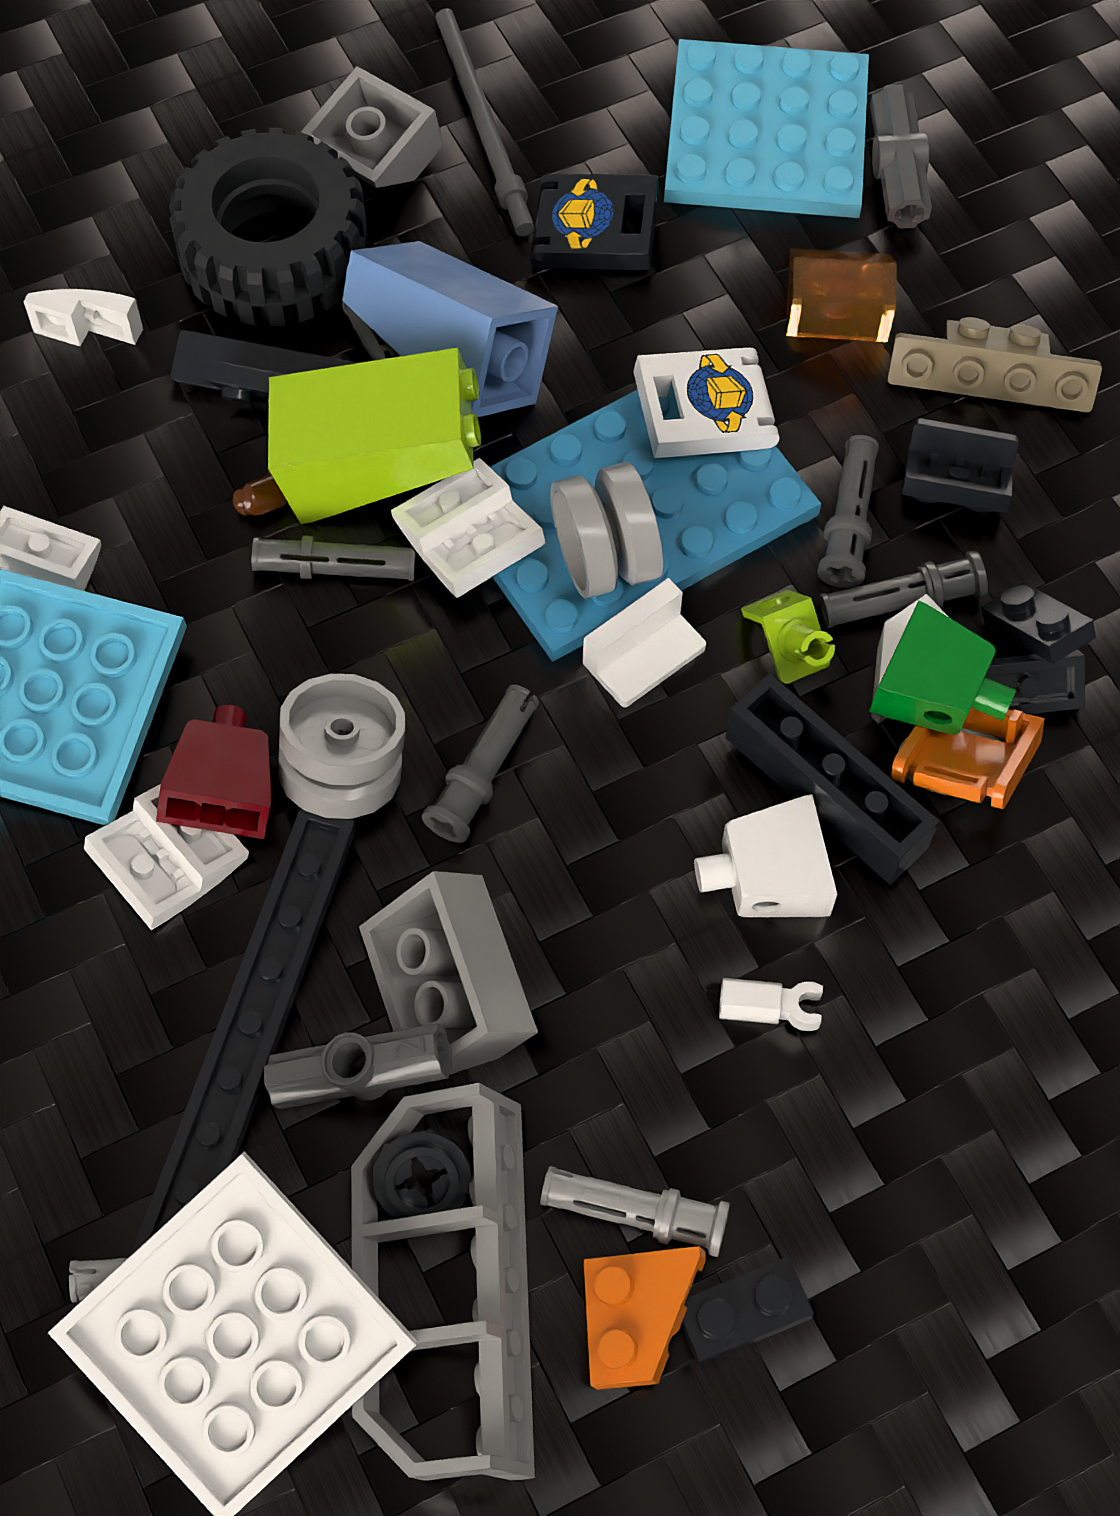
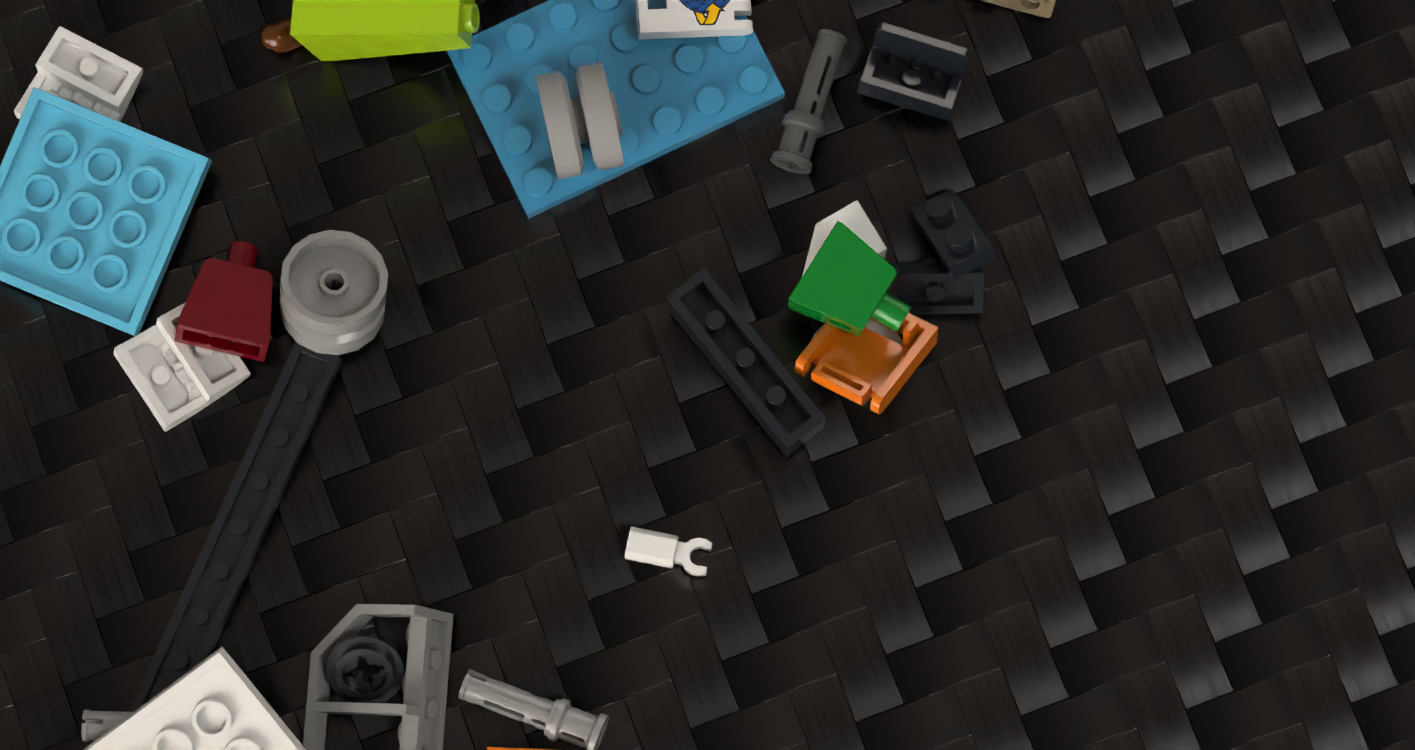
camera: 10 degrees right, 15 degrees up
dark grey pin [252,536,416,581] -> none
dark grey piece [264,1023,453,1110] -> none
light grey slope [359,871,538,1085] -> none
white slope [391,458,546,598] -> none
dark grey pin [422,685,539,843] -> none
white panel [583,578,706,707] -> none
white torso [694,795,837,917] -> none
lime bracket [741,590,835,684] -> none
dark grey pin [819,550,988,628] -> none

